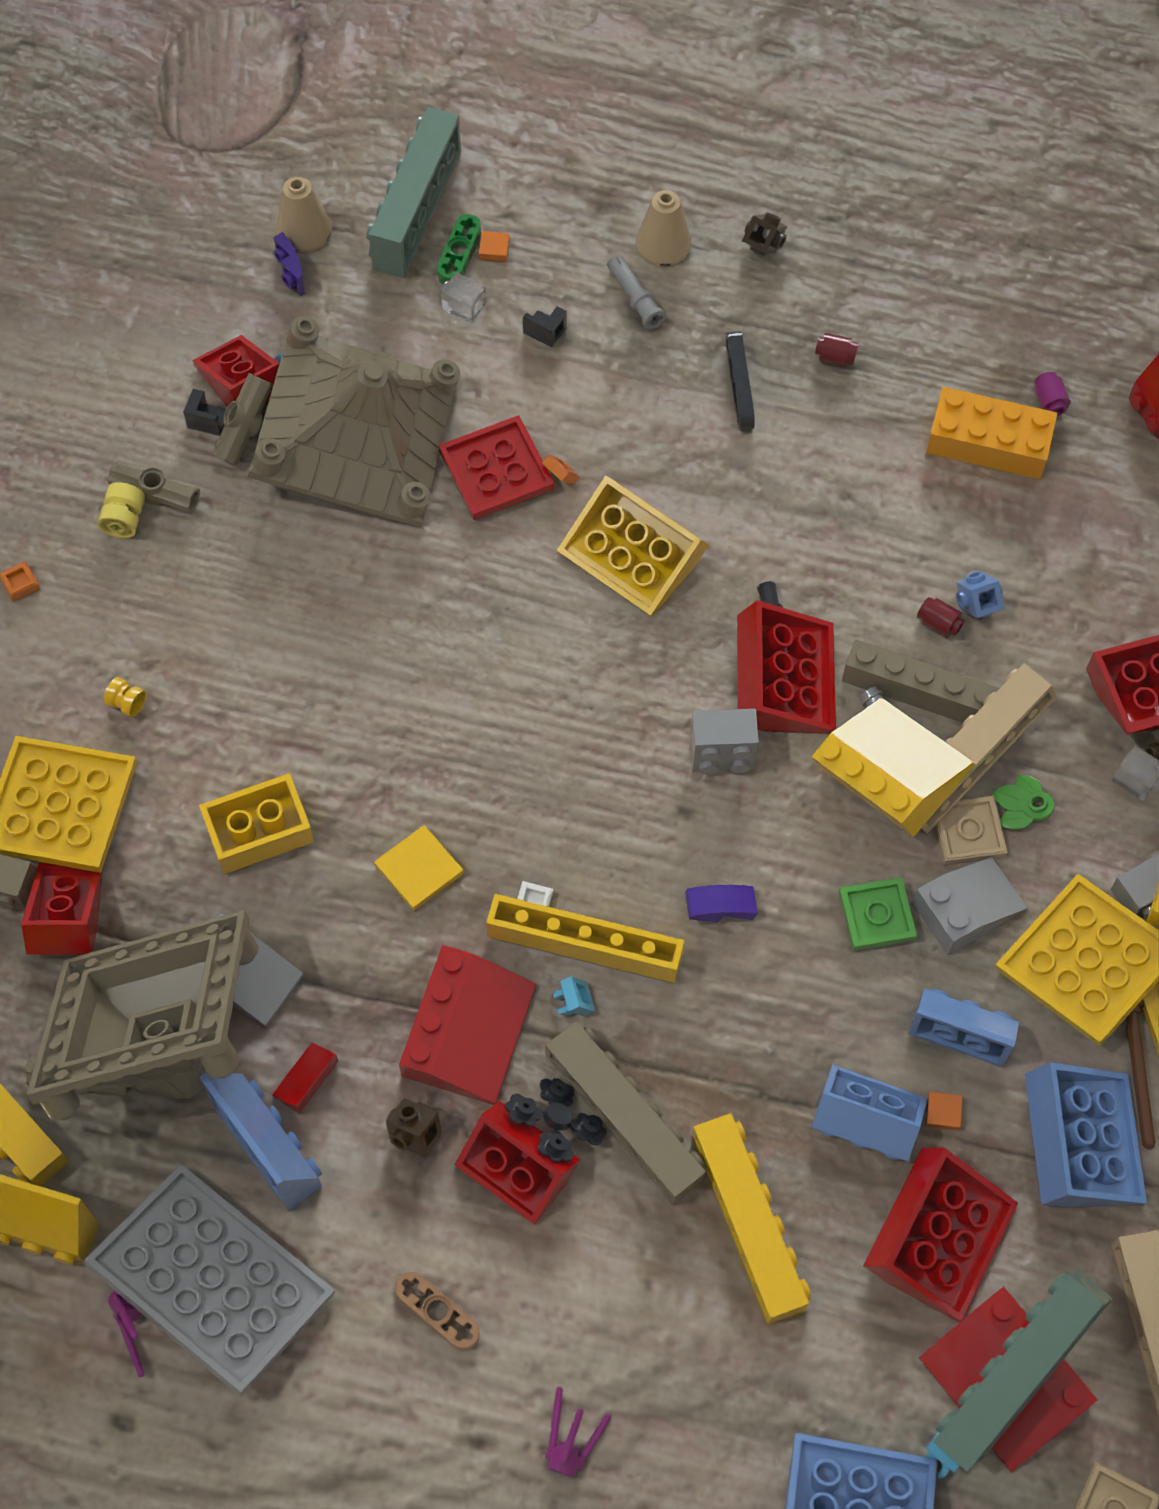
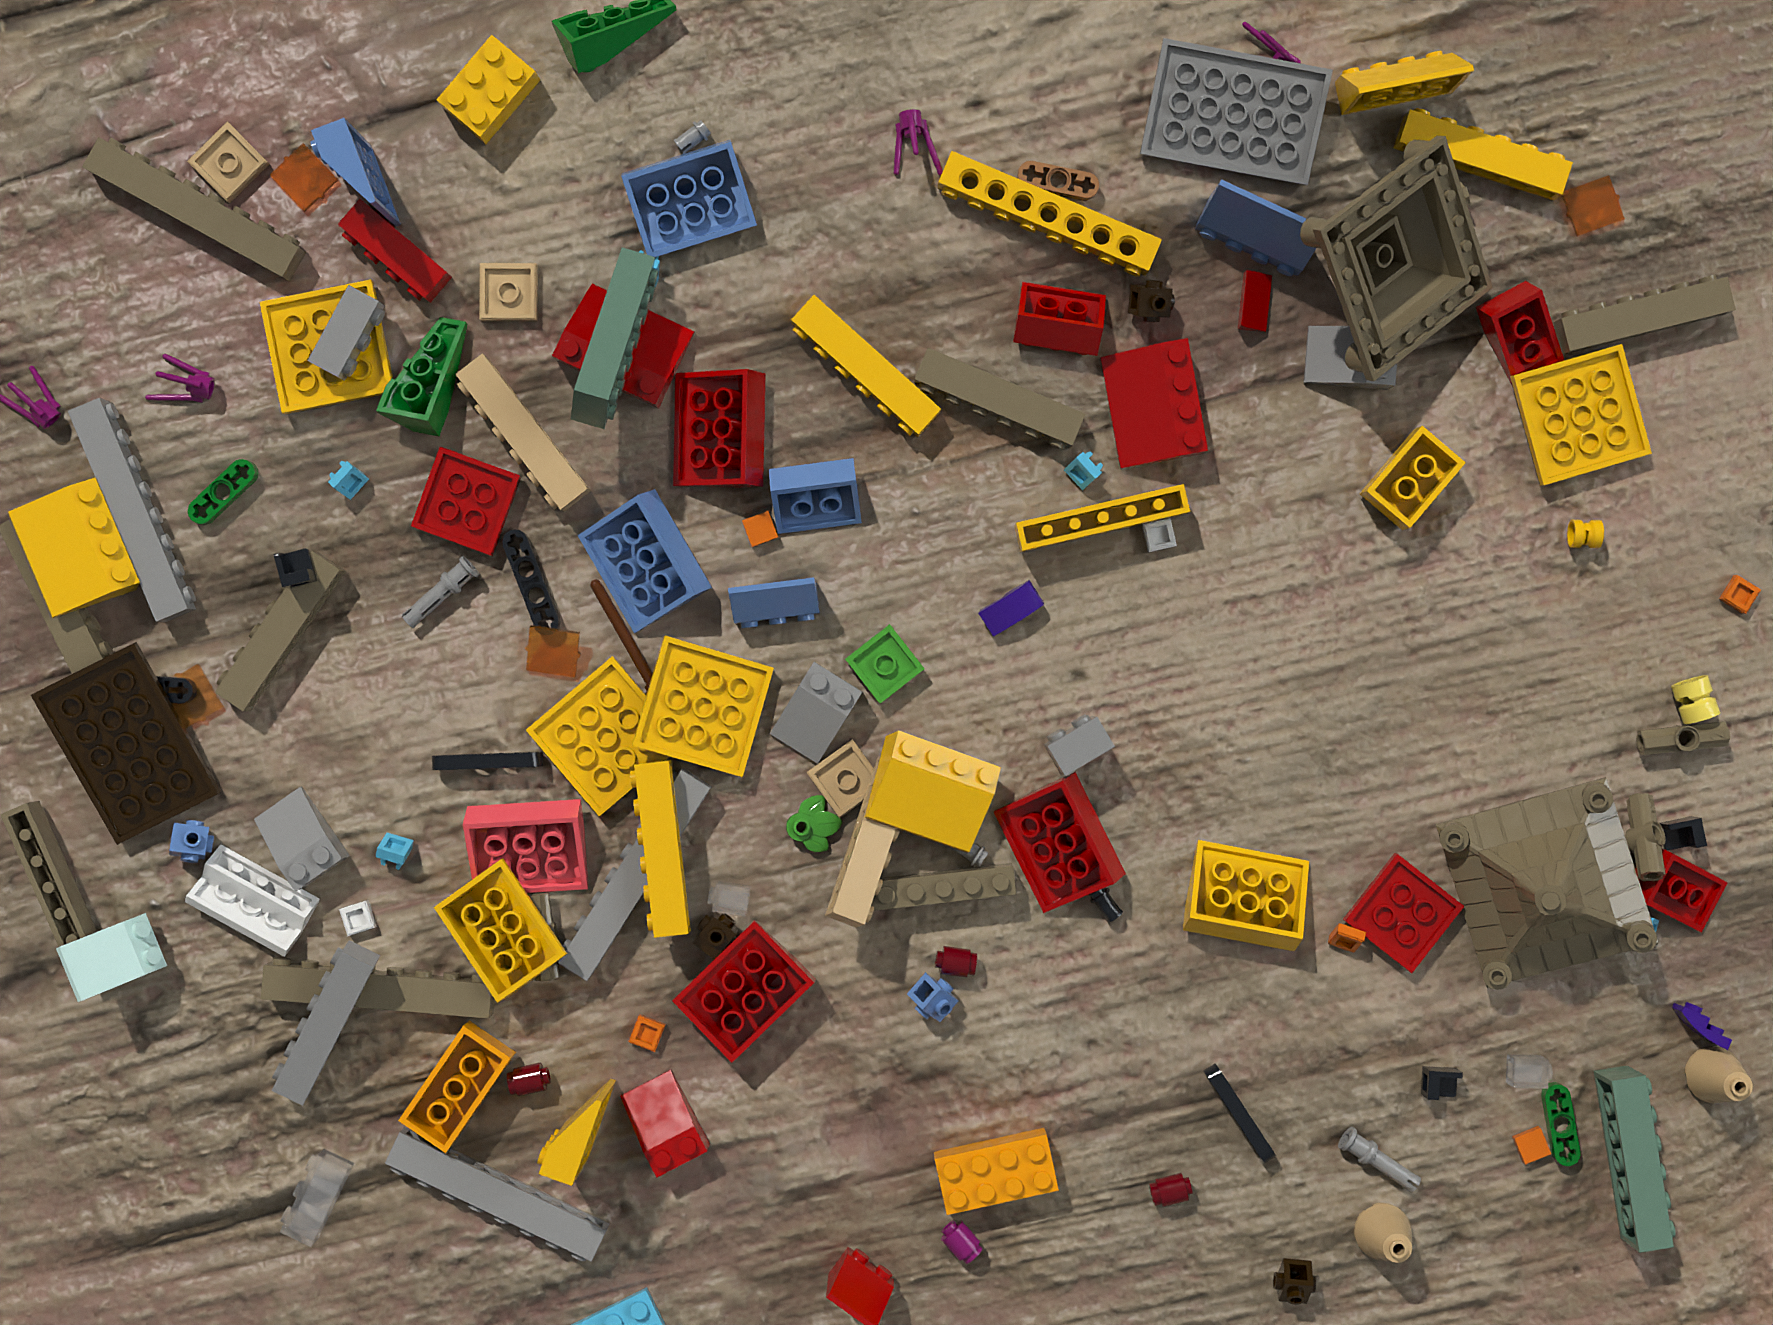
camera: 155 degrees right, 25 degrees up
yellow tile [374,825,464,912] -> none
black plant [505,1078,607,1163] -> none
none -> yellow brick [938,151,1162,277]

